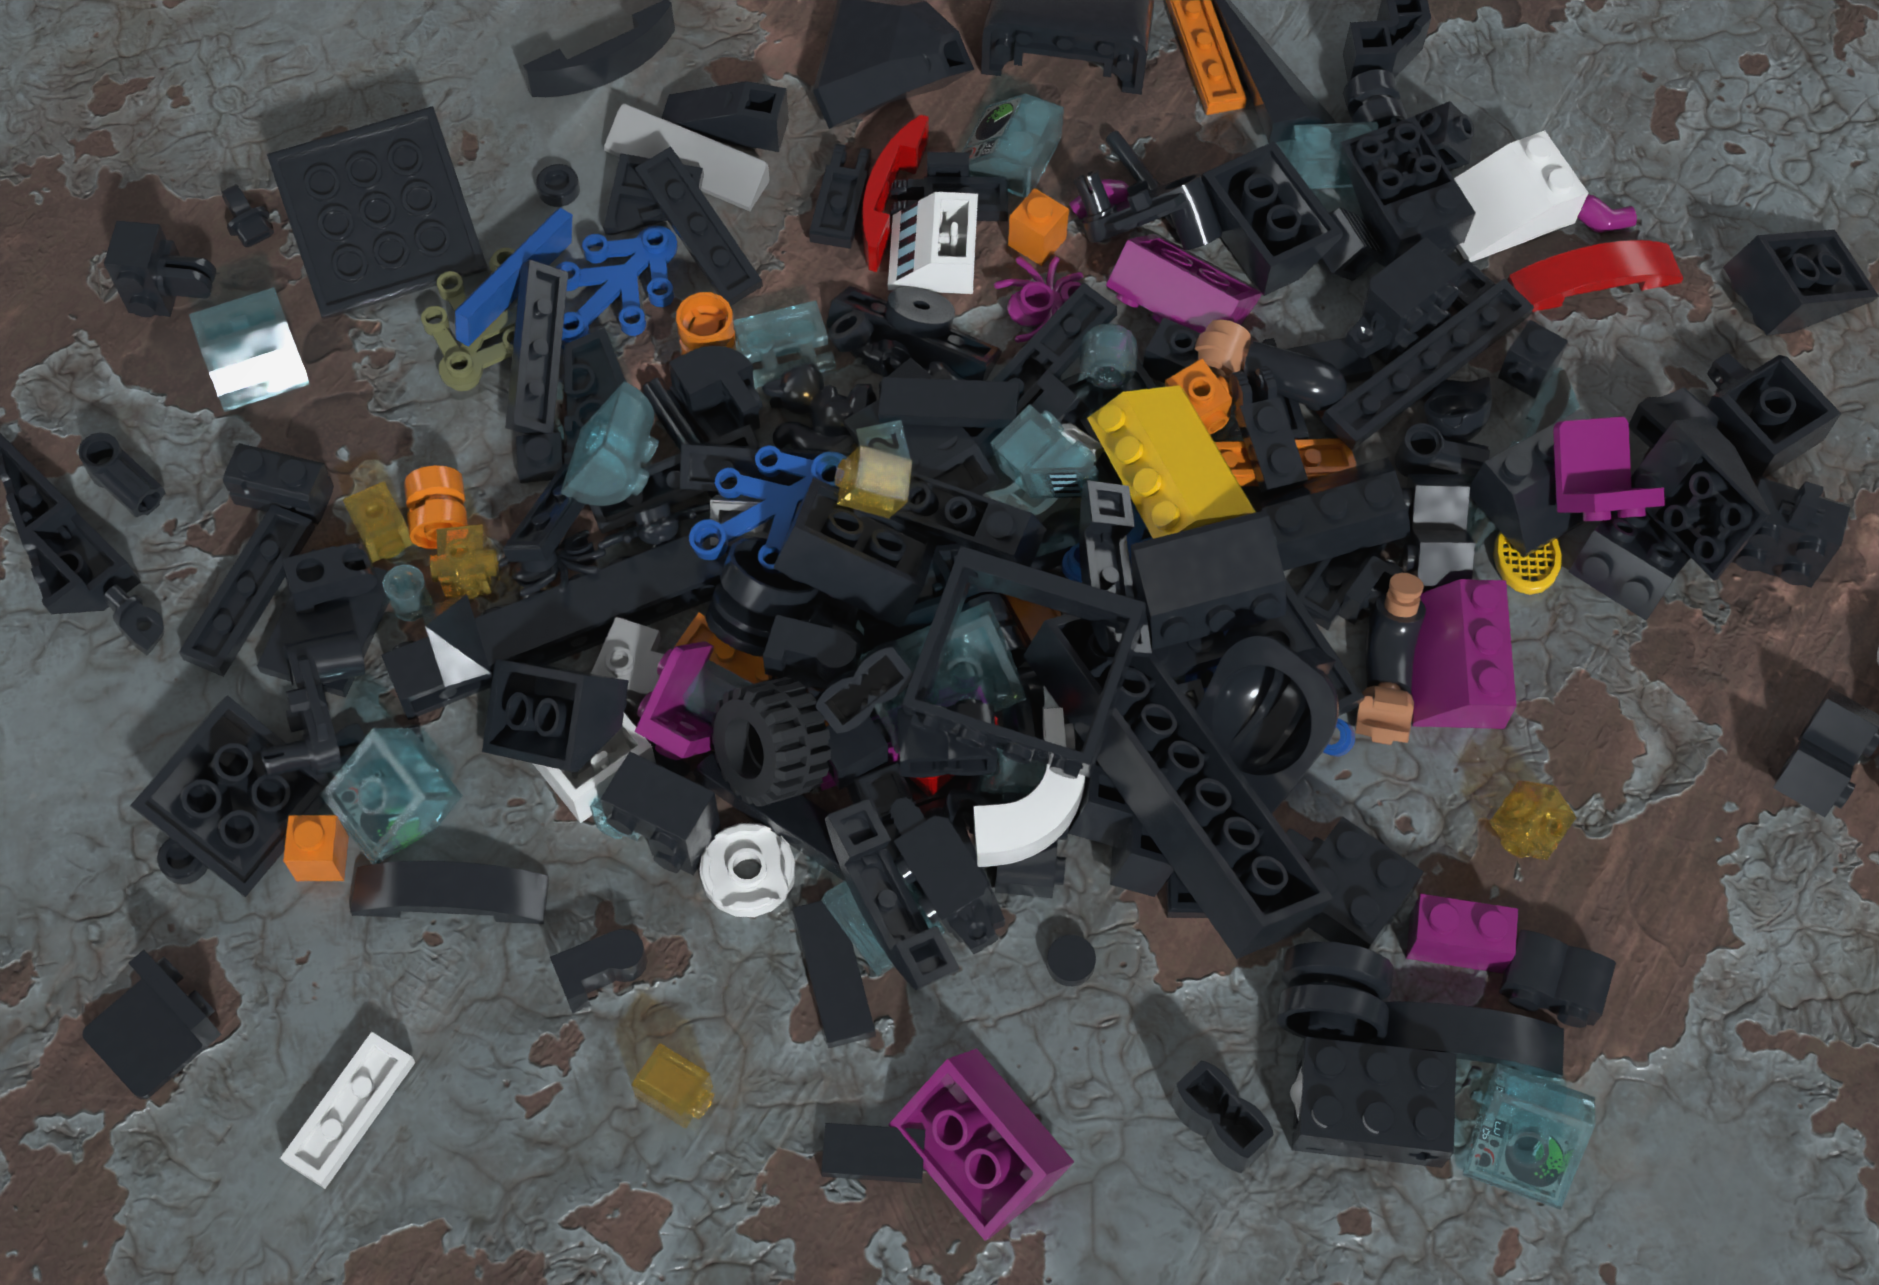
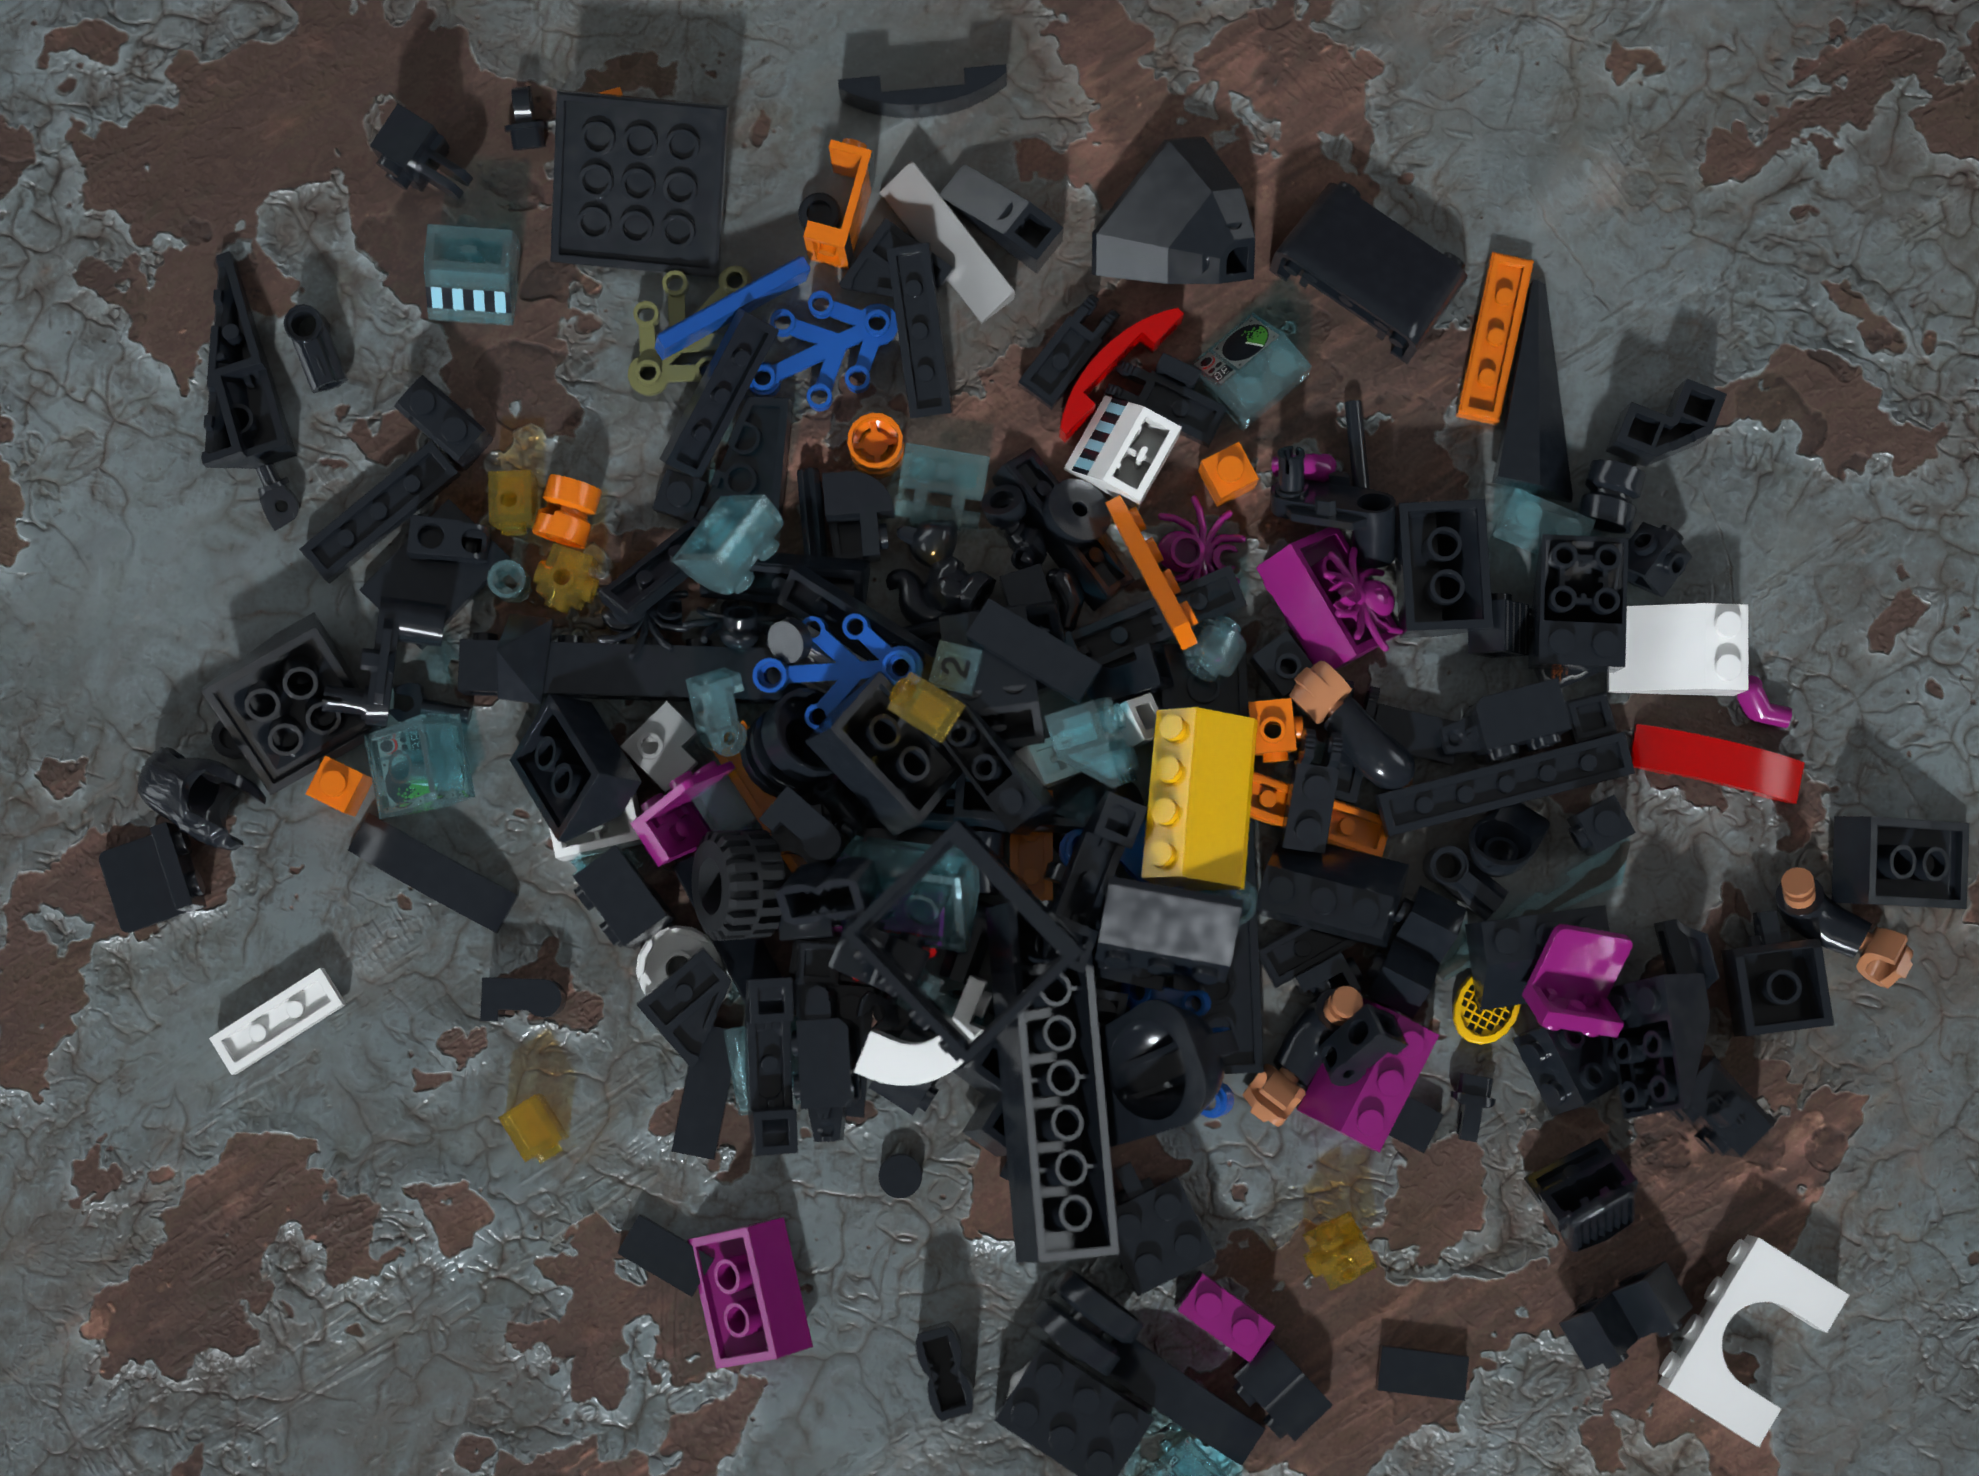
camera: 30 degrees right, 20 degrees up
none -> black hair [137,747,266,850]
none -> black wing [637,947,732,1068]
none -> clear light blue leg [685,667,747,757]
none -> tile [768,617,812,664]
none -> orange panel [803,138,876,270]
none -> orange plate [1105,495,1198,651]
none -> black leg [1318,1003,1408,1086]
none -> magenta animal [1323,547,1403,652]
none -> black tile [1375,1345,1469,1401]
none -> black tile [1389,1096,1443,1153]
none -> black piece [1450,1072,1496,1143]
none -> black piece [1524,1138,1639,1252]
none -> piece [1775,867,1914,989]

